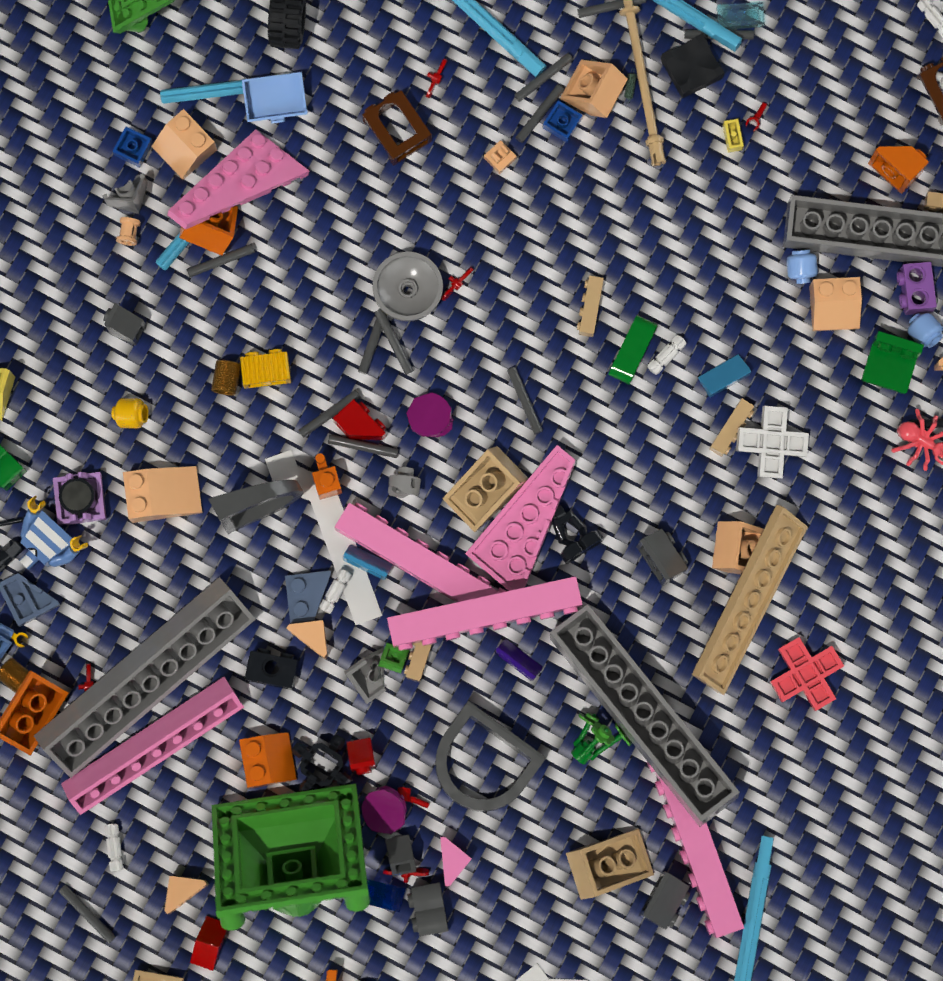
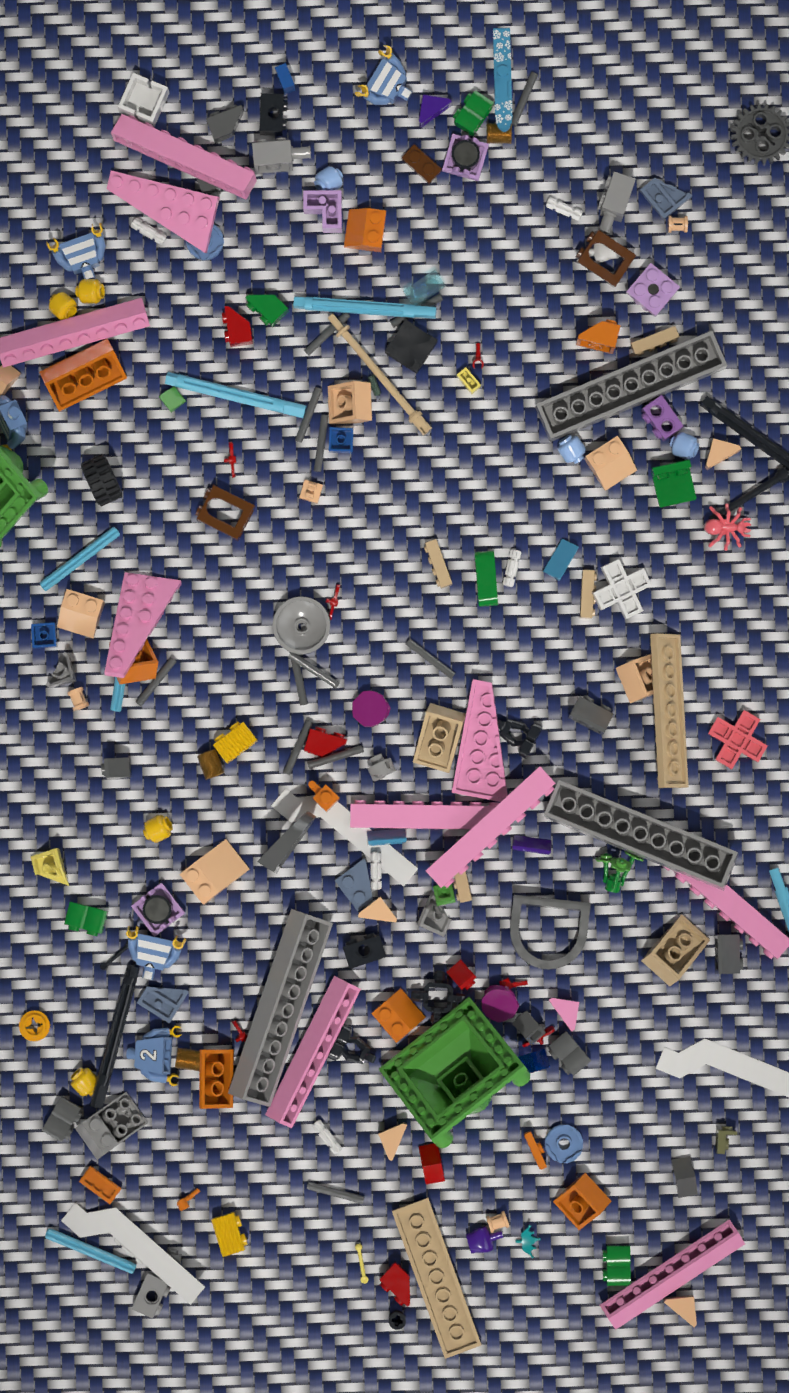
camera: 25 degrees left, 5 degrees up
light blue container [242,71,307,123] -> none
none -> black piece [328,1024,376,1064]

